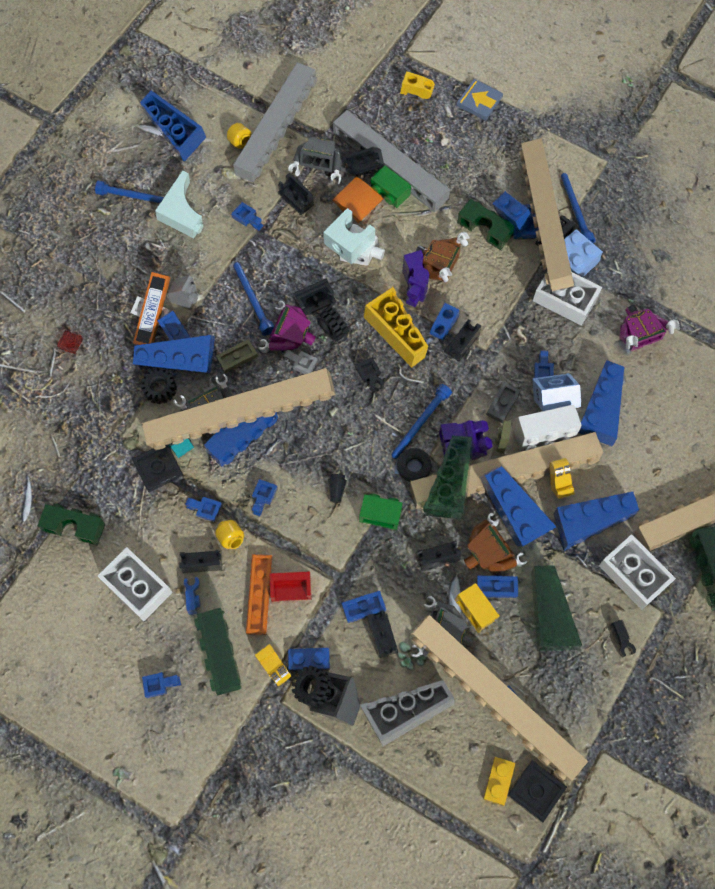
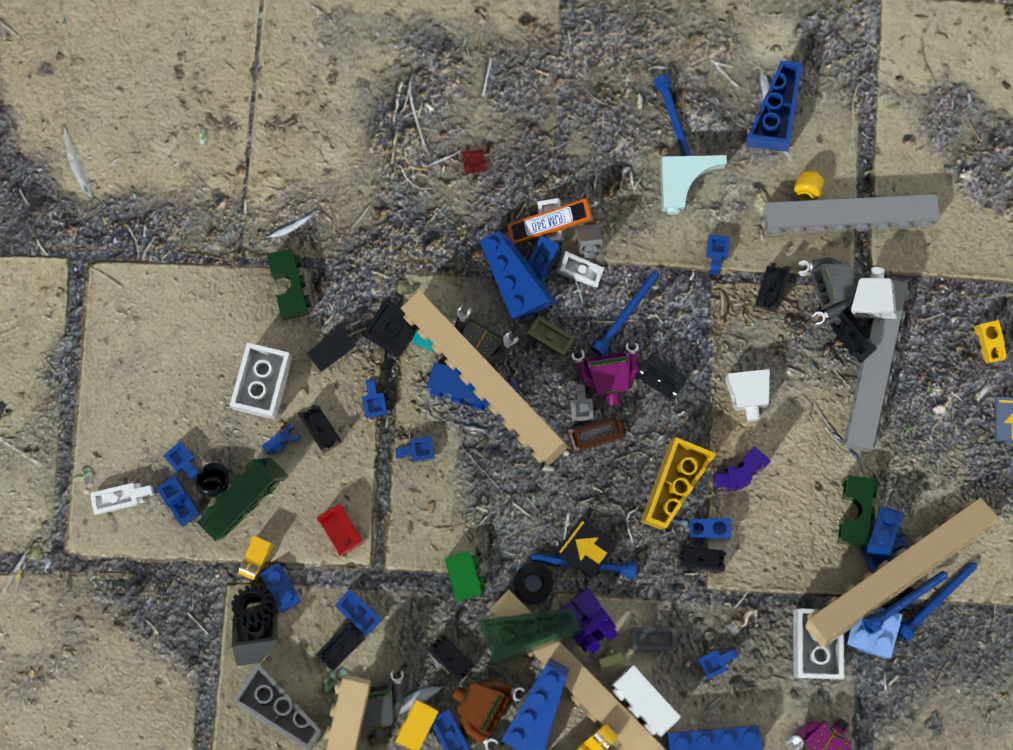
camera: 60 degrees right, 10 degrees up
black tyre [141,367,177,404] -> none
yellow head [215,520,244,549] -> none
orange tile [246,554,272,635] -> none
black tyre [316,306,349,342] -> none
light aqua piece [323,208,375,265] -> none
black cone [328,474,347,503] -> none
orange slope [332,177,383,224] -> none
black plate [356,357,384,392] -> none
green piece [371,166,411,208] -> none
dark orange torso [416,232,470,282] -> none
light blue brick [532,373,581,411] -> none
none -> white hinge [90,483,155,515]
none -> blue slope [156,476,201,527]
none -> black hair [195,463,229,498]
none -> black hinge [307,327,356,372]
none -> white slope [555,251,604,288]
none -> black tile [555,518,617,579]
none -> reddish brown window [566,415,626,454]
none -> white torso [851,267,897,319]
none -> blue piece [862,571,948,635]

